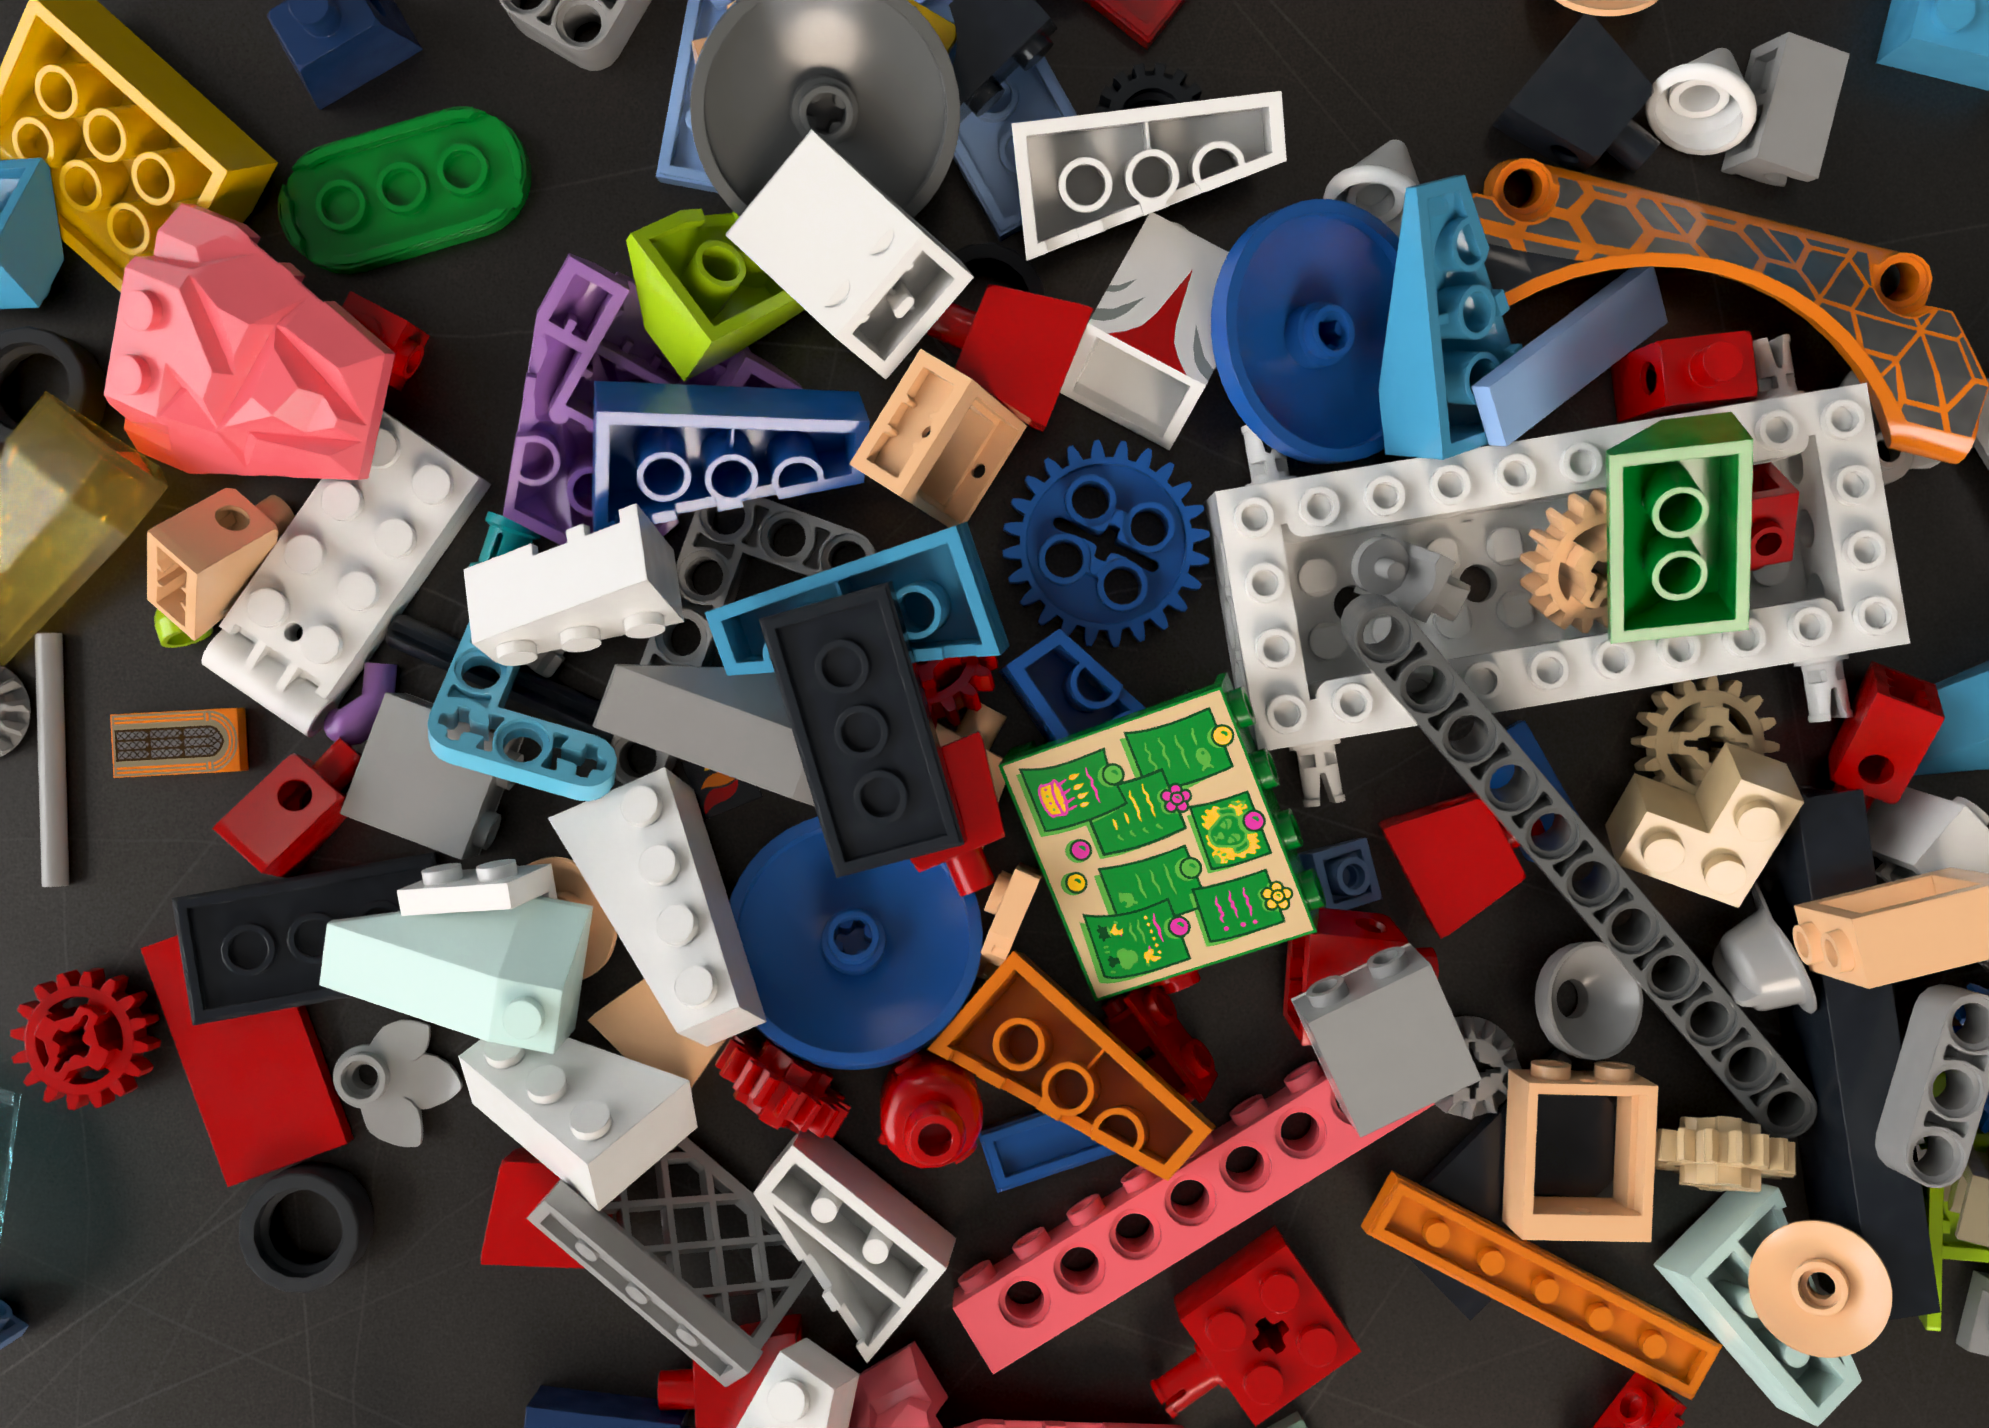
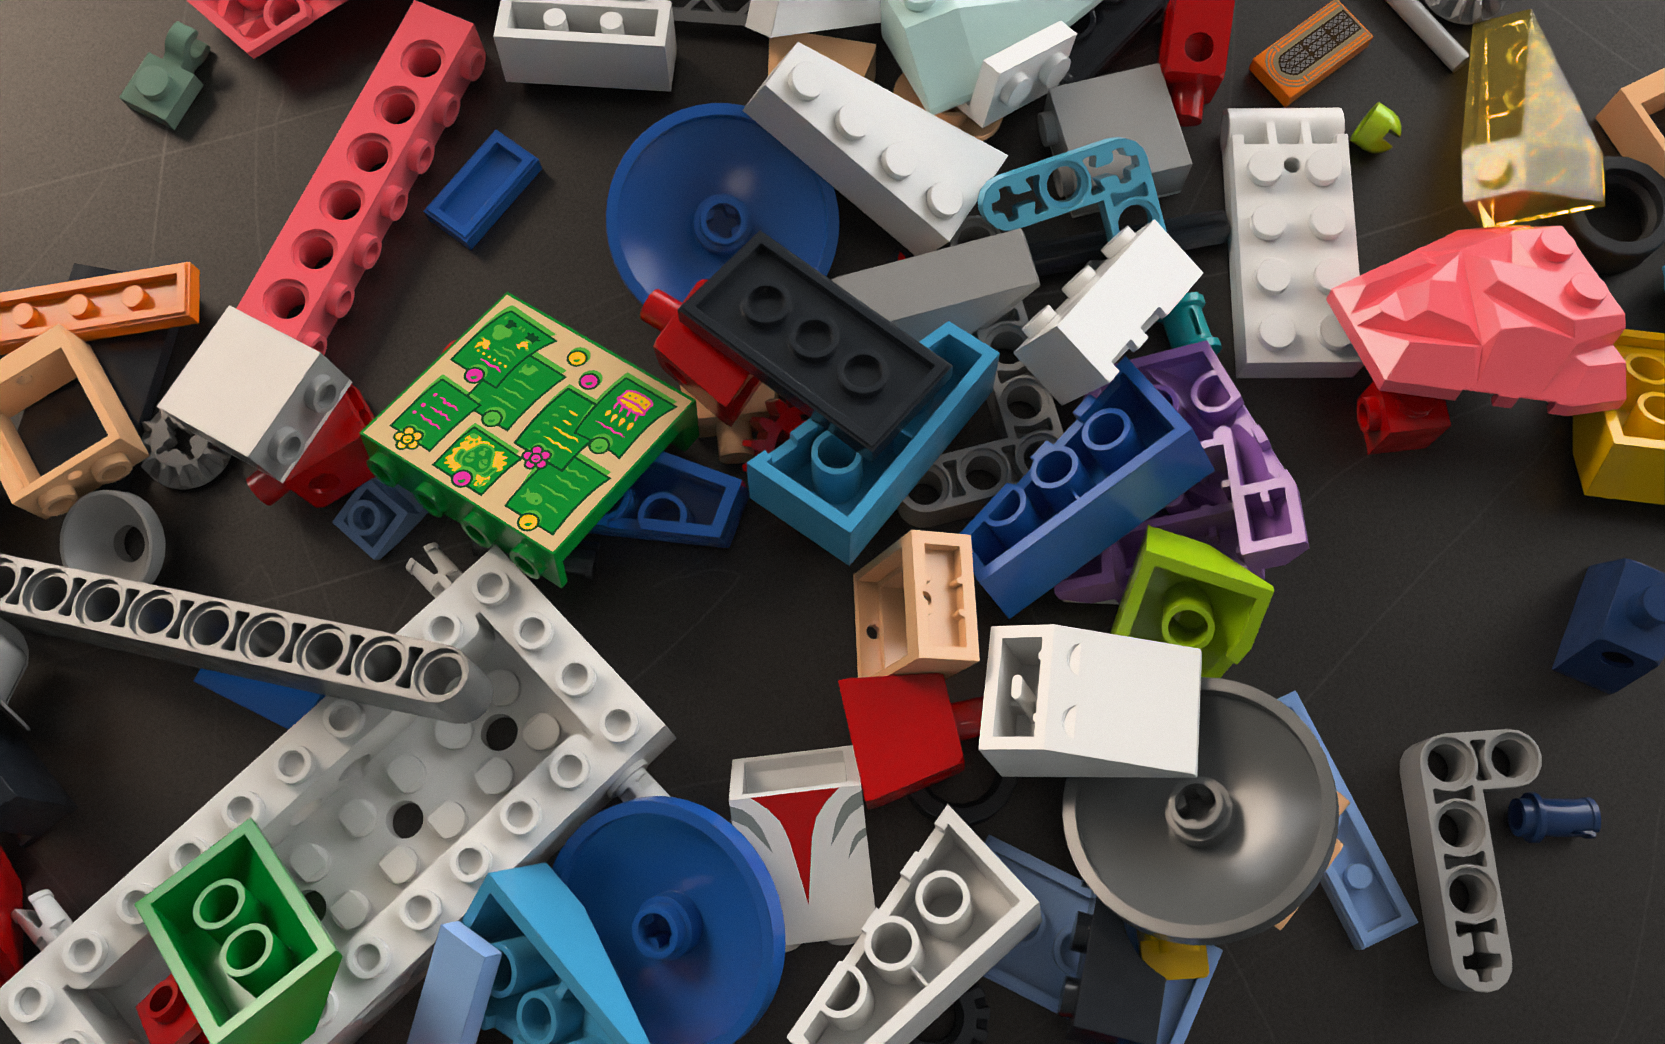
camera: 145 degrees right, 15 degrees down
light nougat torso [147,488,295,641] -> none
green tile [278,106,532,274] -> none
medium lavender arm [323,662,397,746] -> none
red gear [715,1035,851,1138] -> none
red piece [878,1050,983,1168] -> none
orange wedge [927,951,1216,1181] -> none
light nougat wing [977,862,1043,980] -> none
blue gear [1003,440,1210,648] -> none
red hinge [1102,985,1218,1104] -> none
red brick [1150,1225,1361,1427] -> none
light grey hips [1351,534,1471,623] -> none
red torso [1377,792,1545,939] -> none
light nougat gear [1519,489,1608,633] -> none
tan brick [1605,742,1804,908] -> none
tan gear [1631,676,1780,795] -> none

